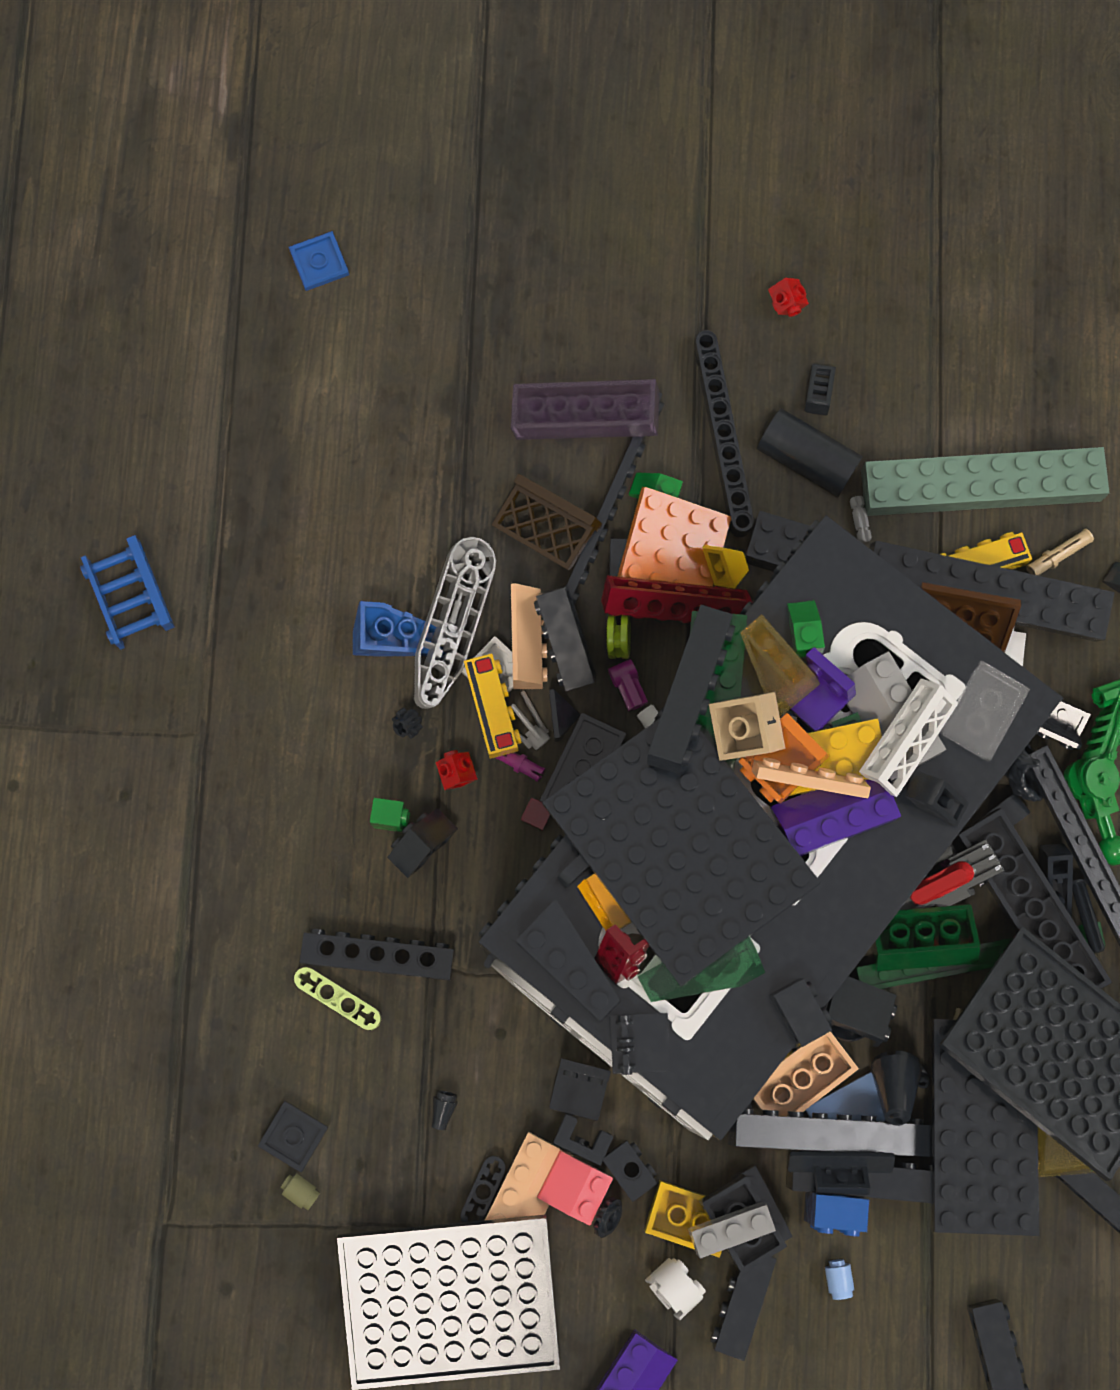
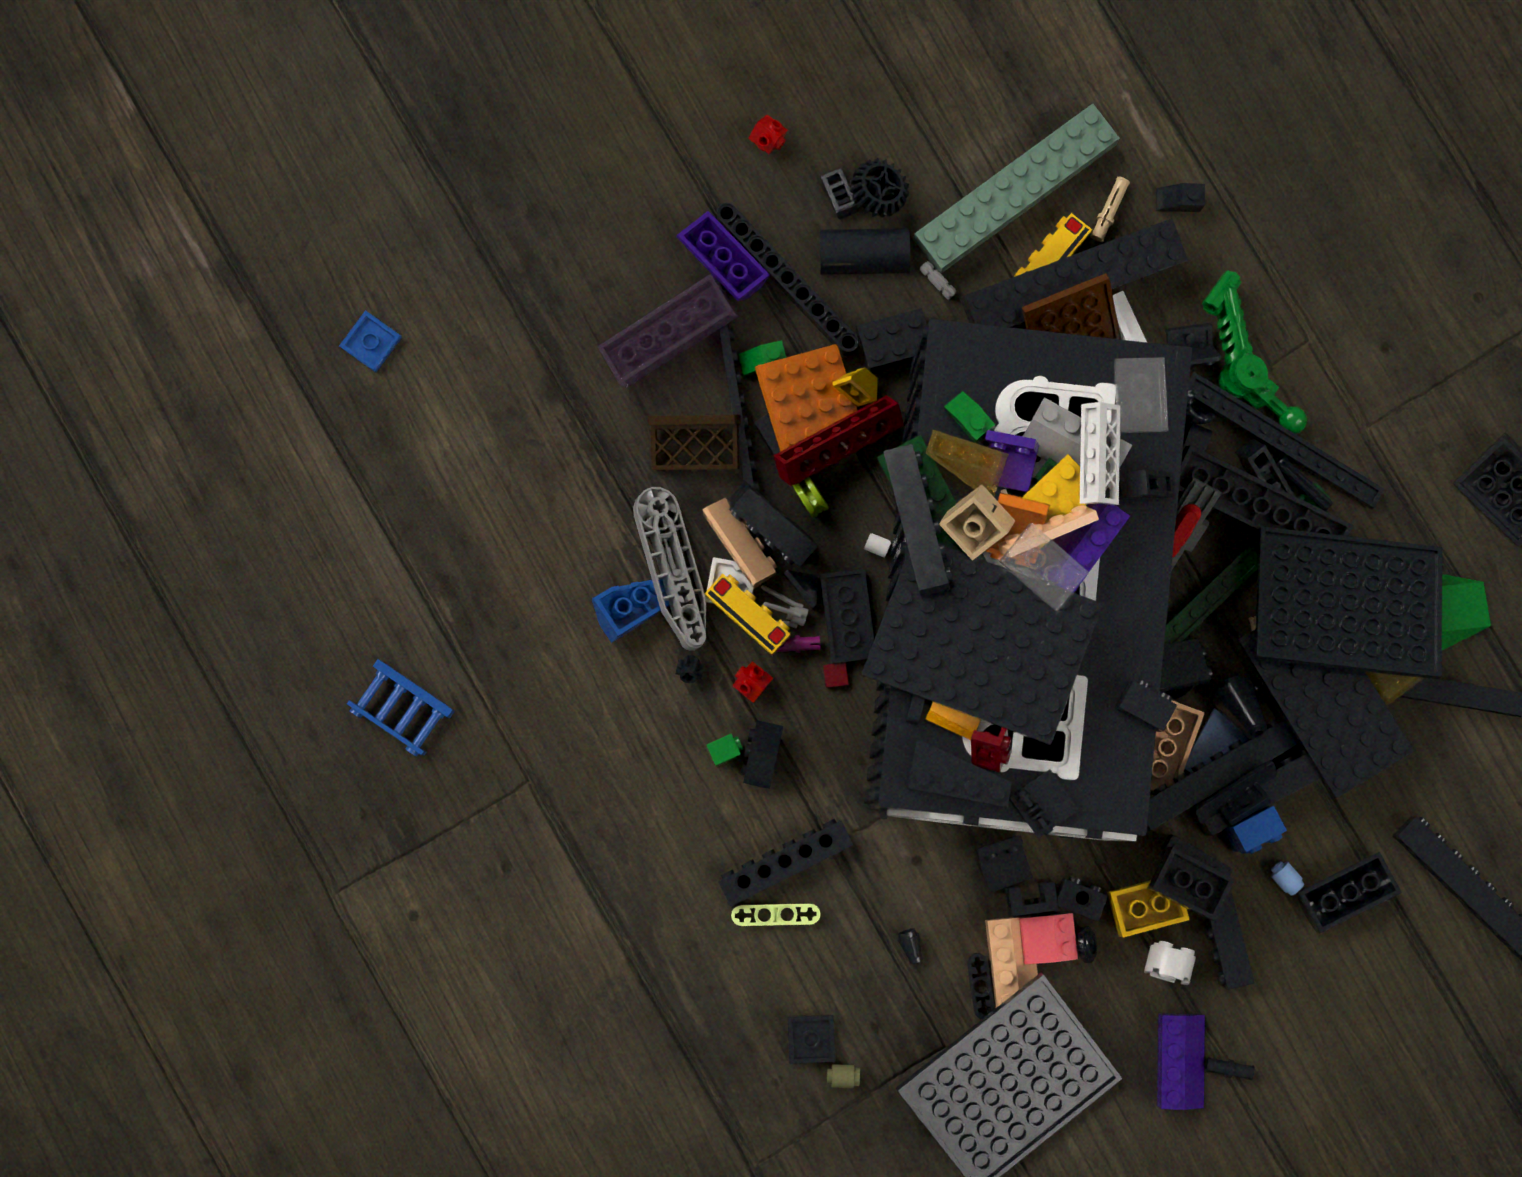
camera: 30 degrees left, 5 degrees up
magenta piece [608,659,648,711] -> none
clear green wedge [637,937,765,1002] -> none
light grey brick [688,1202,776,1258] -> none
dark green brick [872,904,980,971] -> none
none -> dark purple slope [676,211,769,301]
none -> black gear [850,158,909,218]
none -> clear tile [999,523,1088,611]
none -> black brick [1297,852,1402,934]

